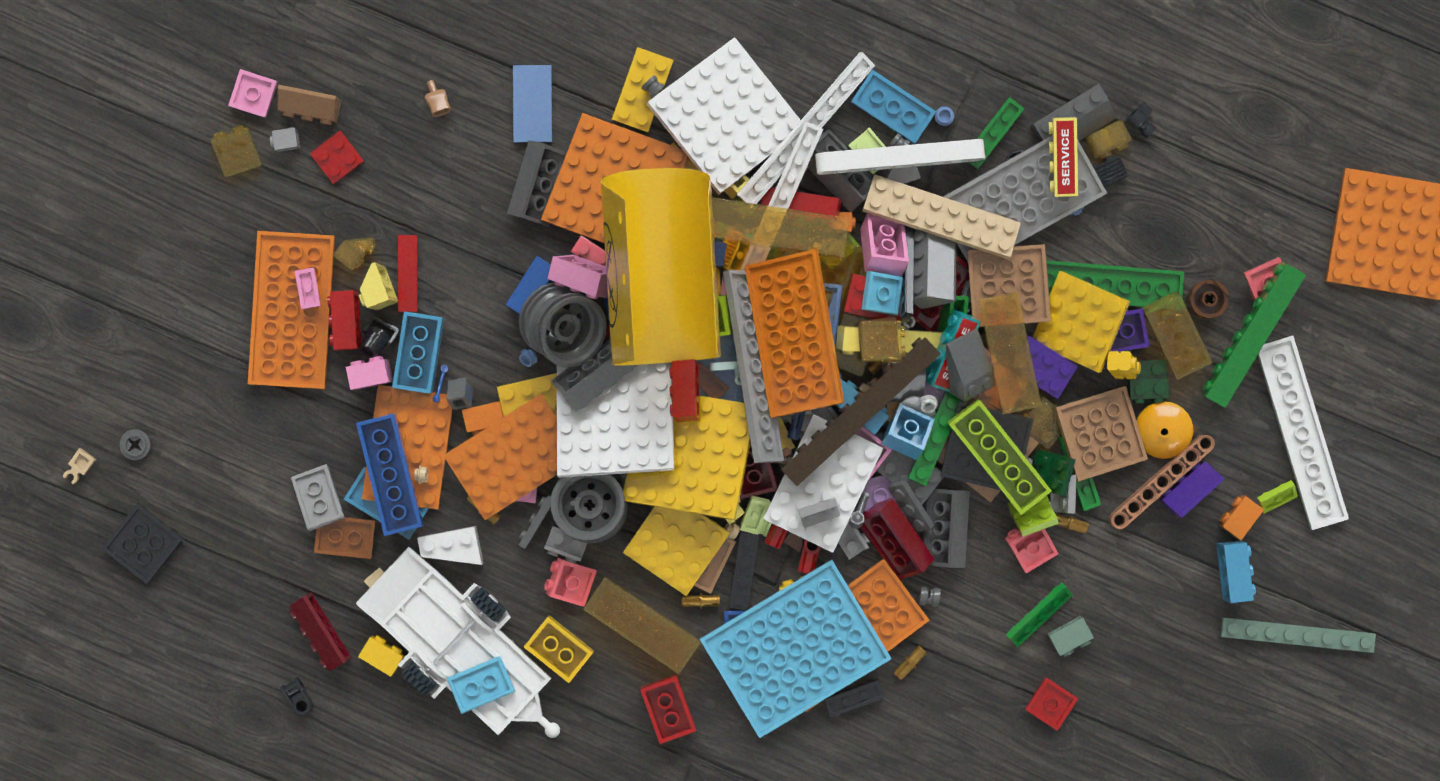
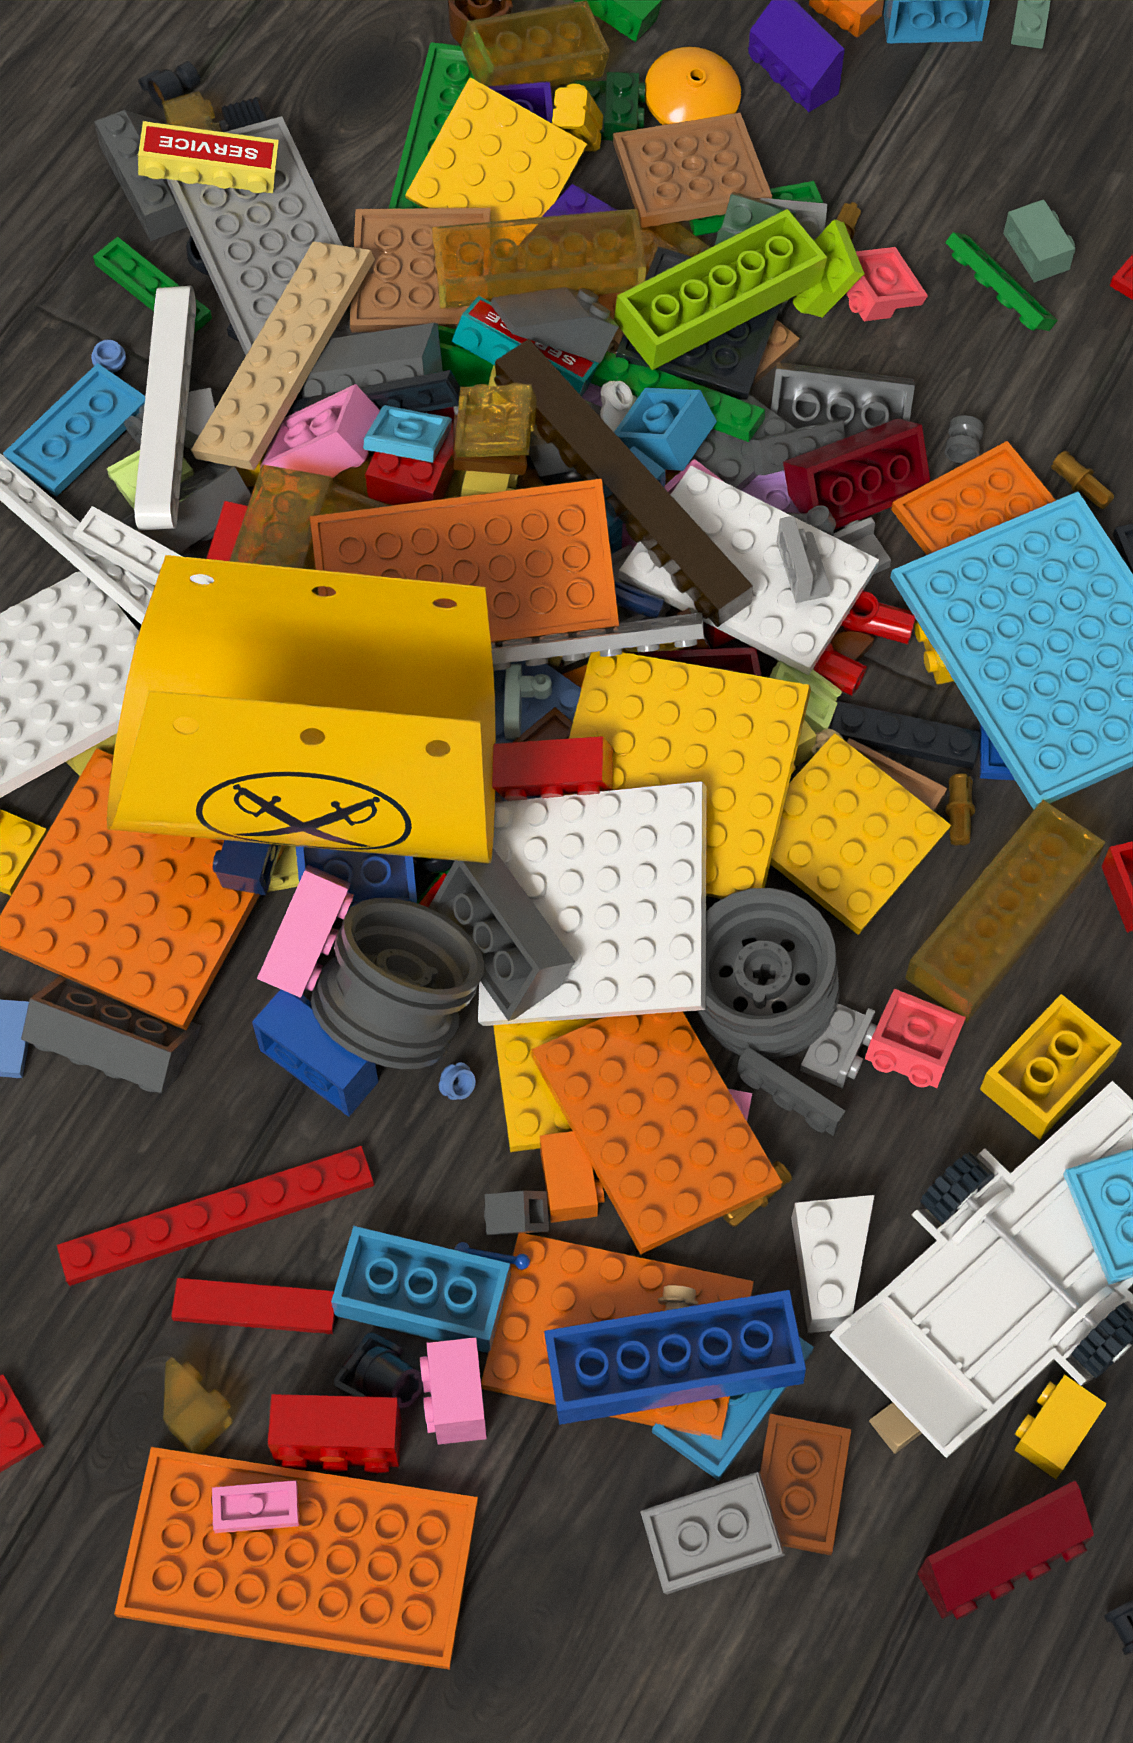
camera: 85 degrees left, 25 degrees down
light yellow slope [359,263,398,310] -> none
coral brick [571,235,606,267] -> none
nougat beam [1108,435,1215,529] -> none
none -> red plate [56,1146,374,1286]

